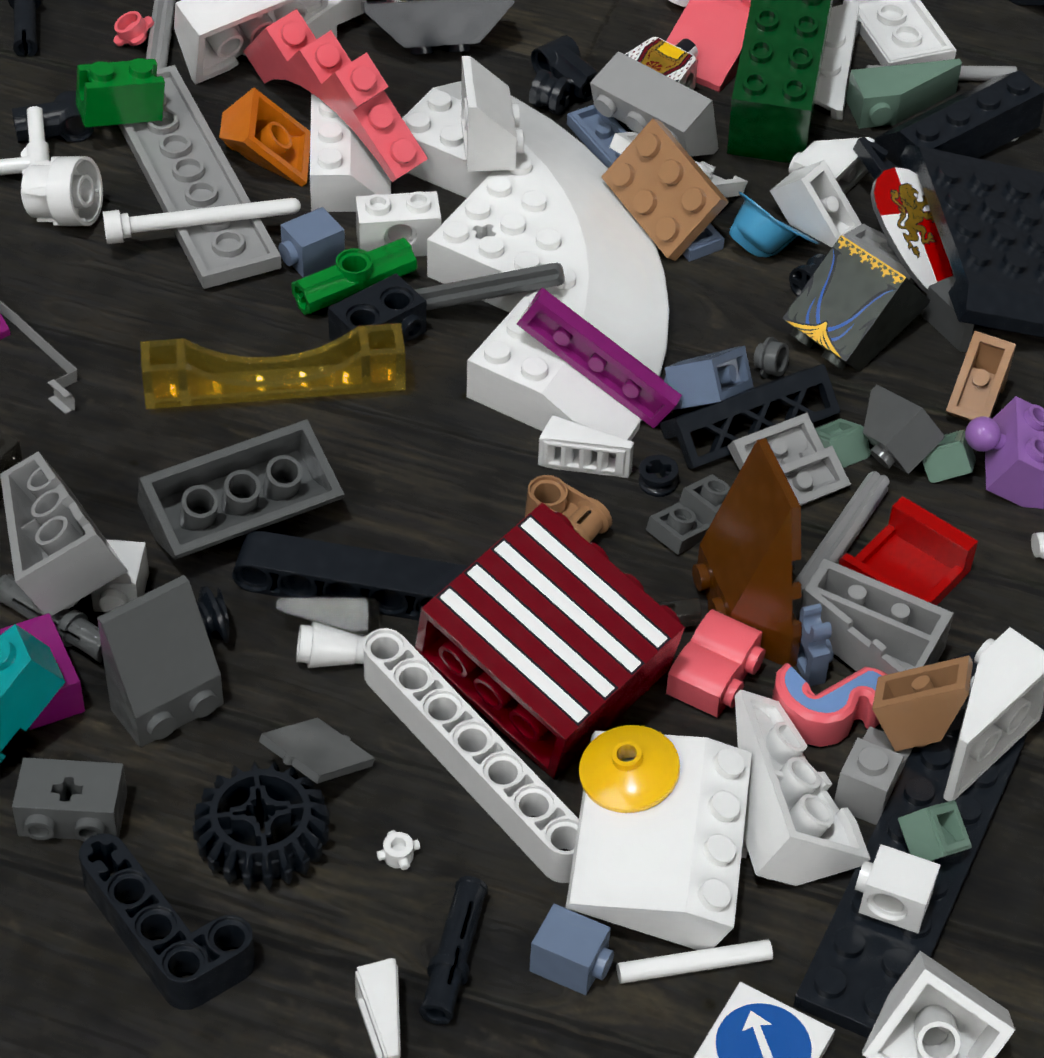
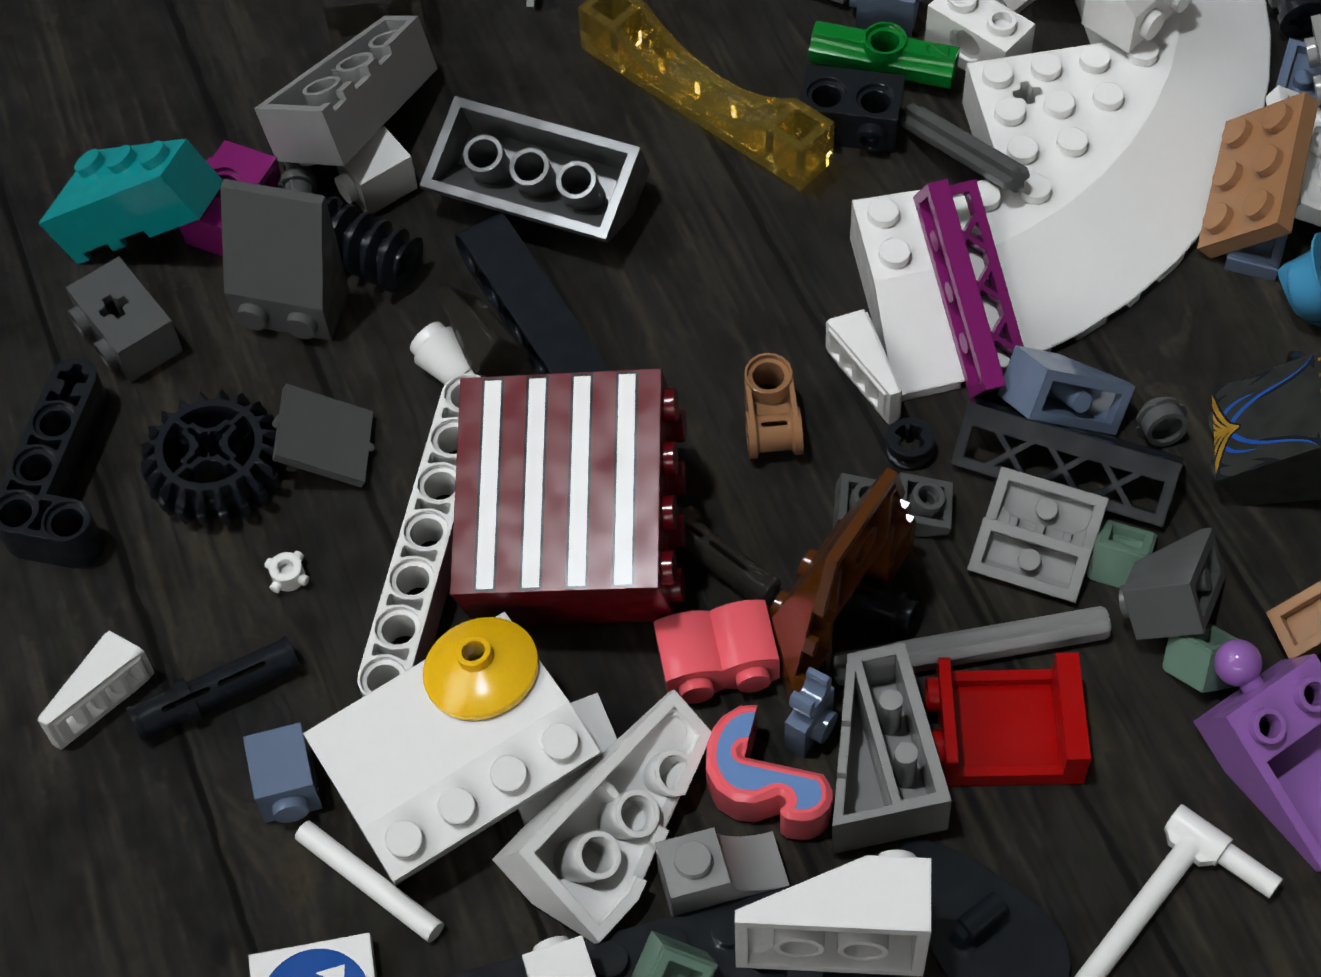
camera: 55 degrees right, 10 degrees up
medium nougat slope [872,655,973,751] -> none

